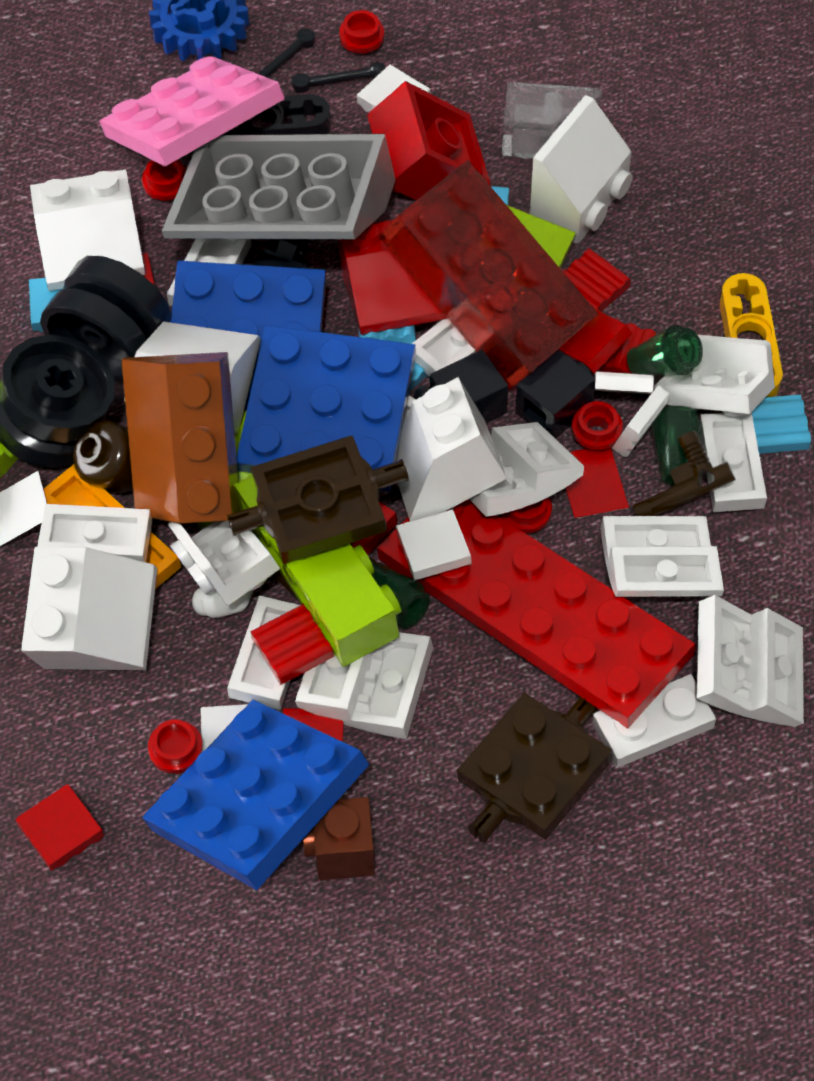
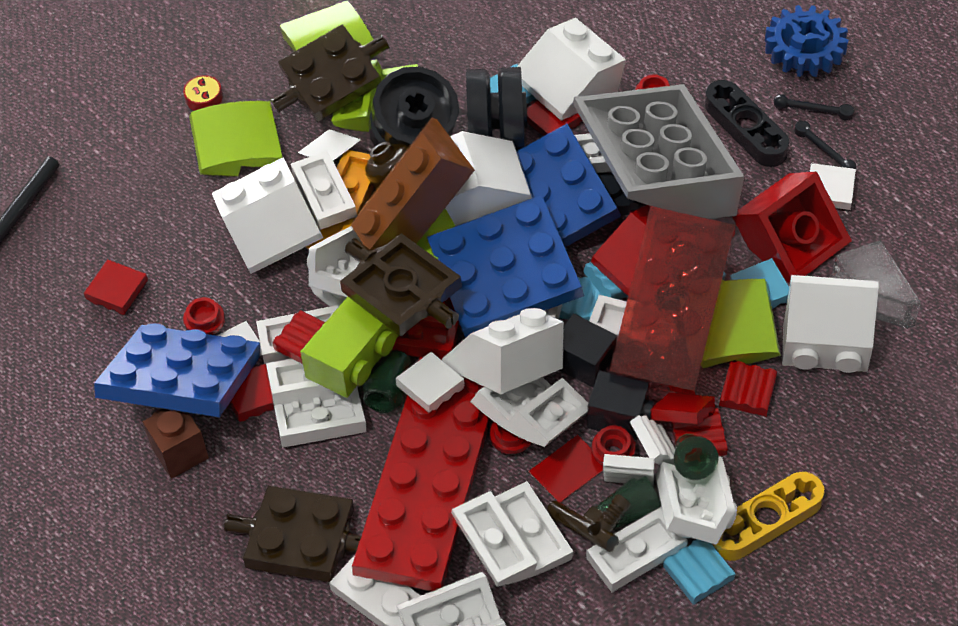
camera: 65 degrees right, 5 degrees down
bright pink plate [99,57,285,166] -> none
red plate [339,10,385,53] -> none

